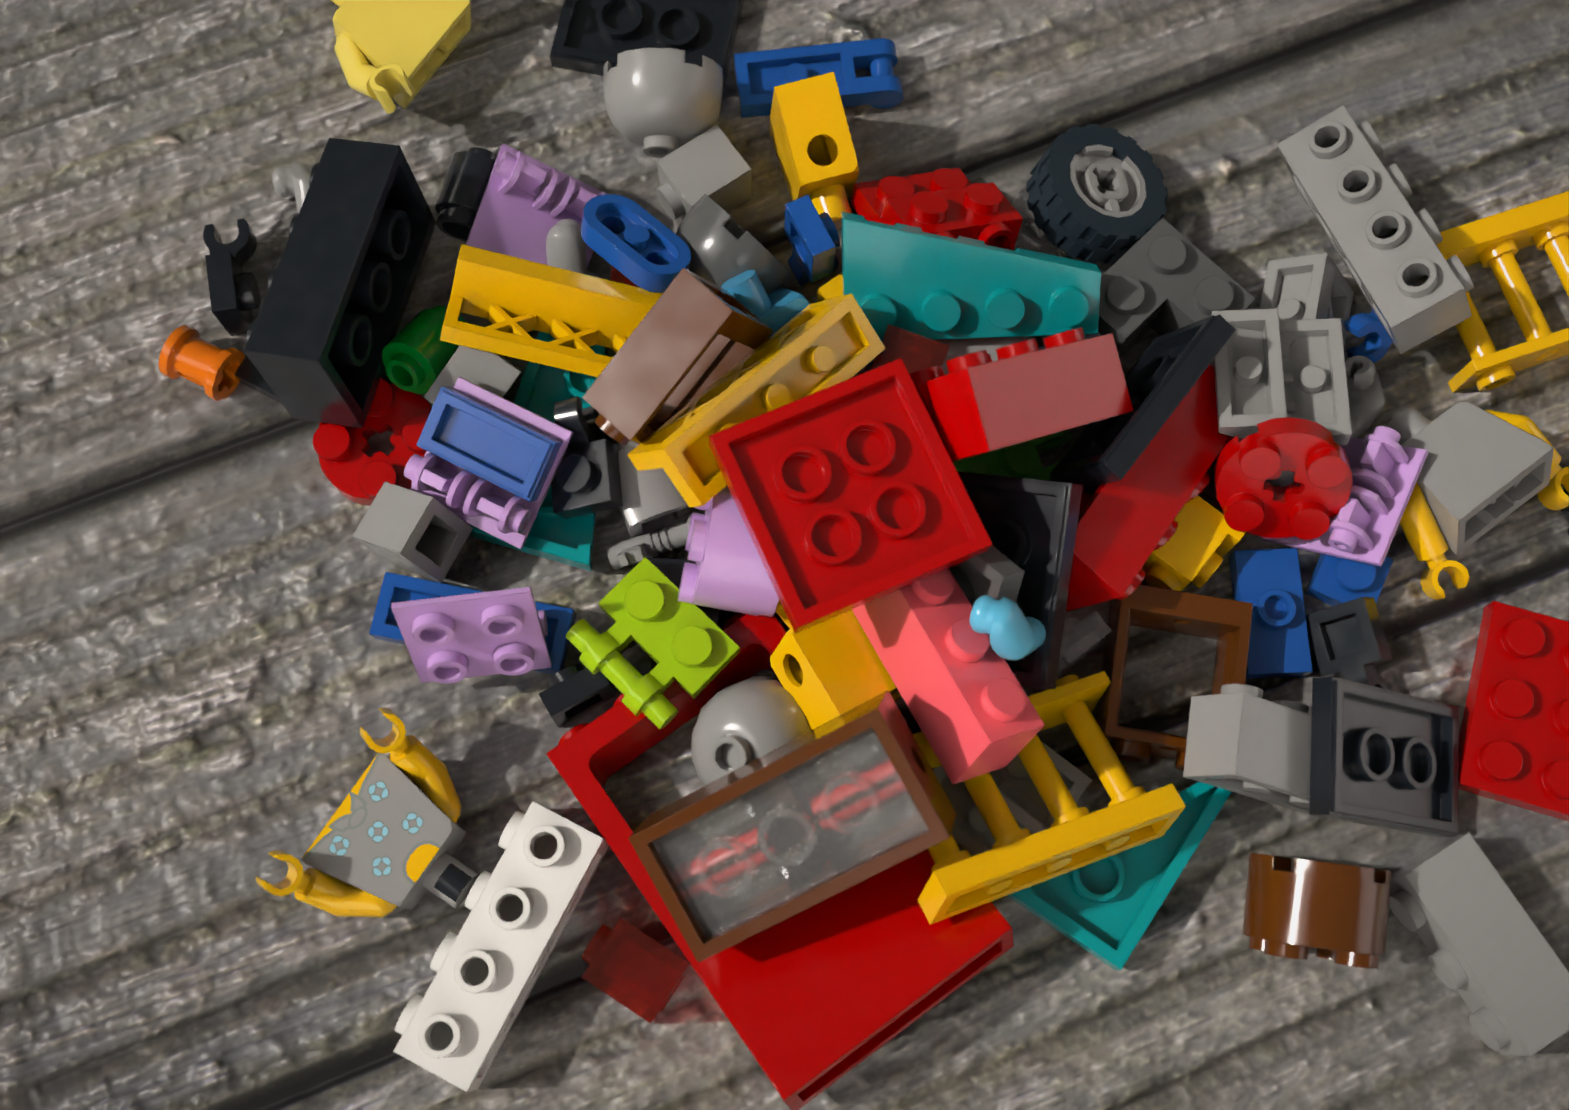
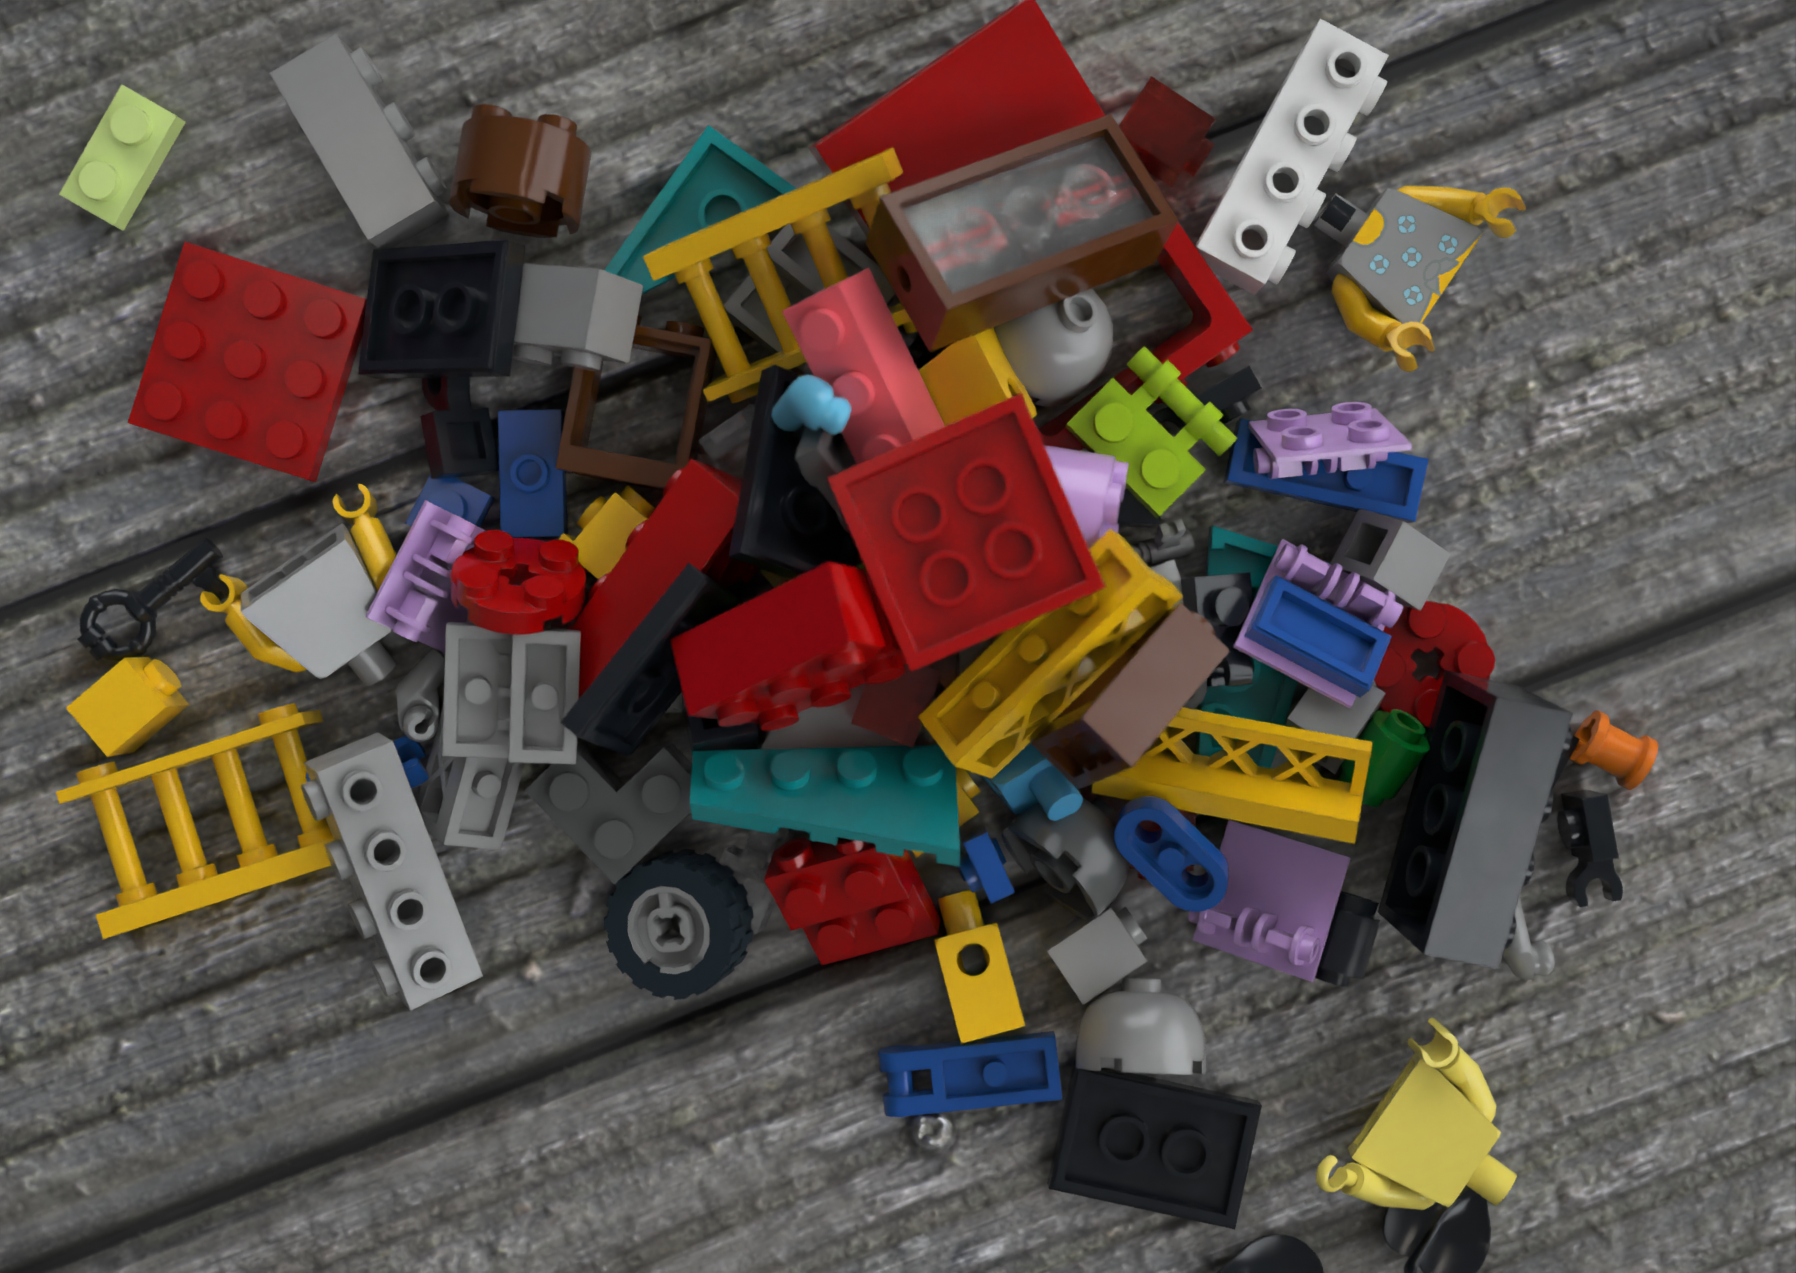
camera: 170 degrees left, 15 degrees up
light grey arm [545,219,599,278] -> none

